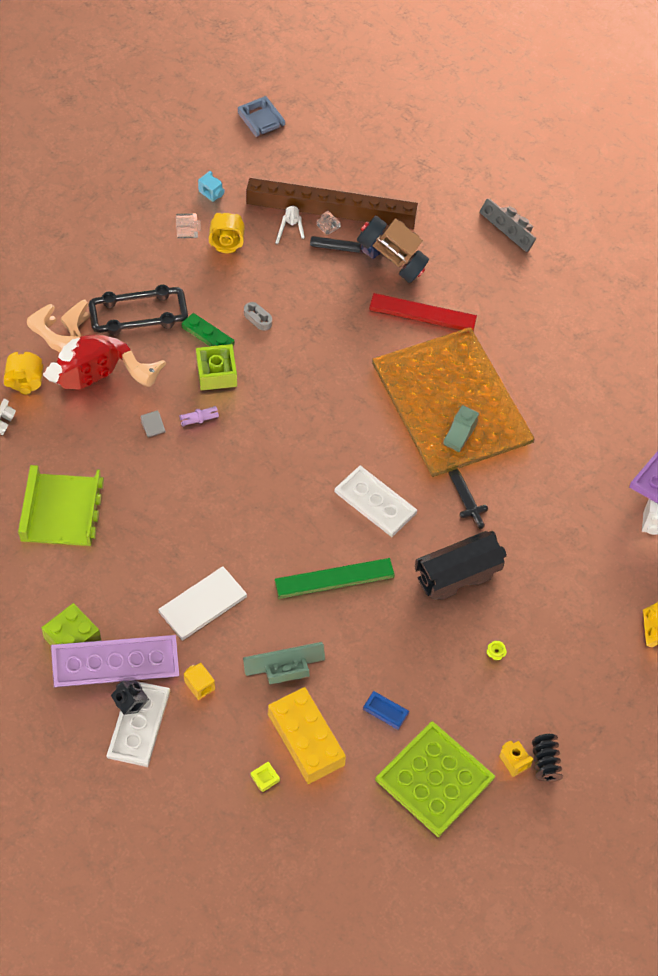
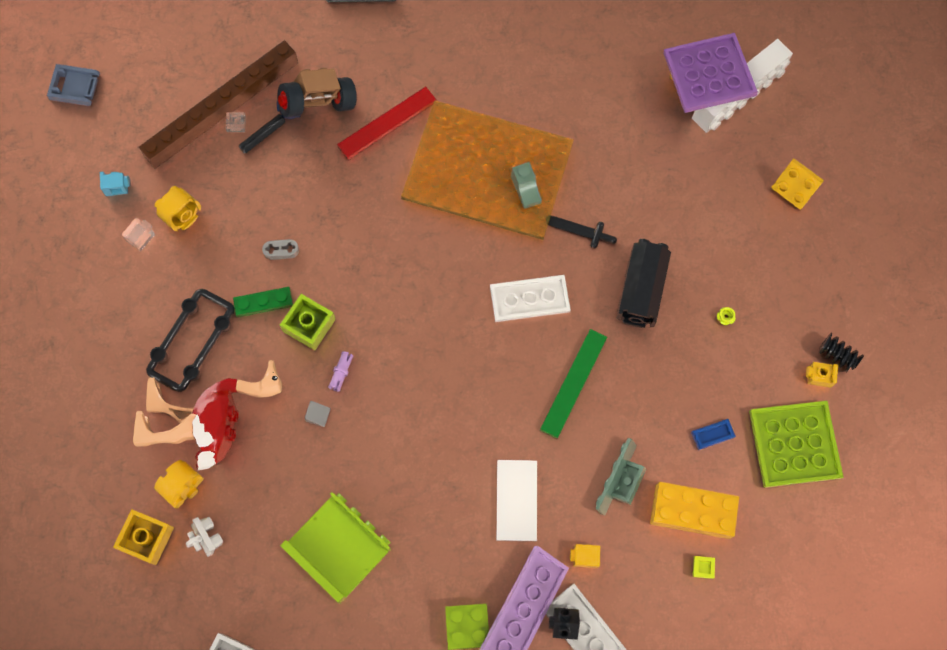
camera: 50 degrees left, 15 degrees up
white plant [275,206,305,244] -> none

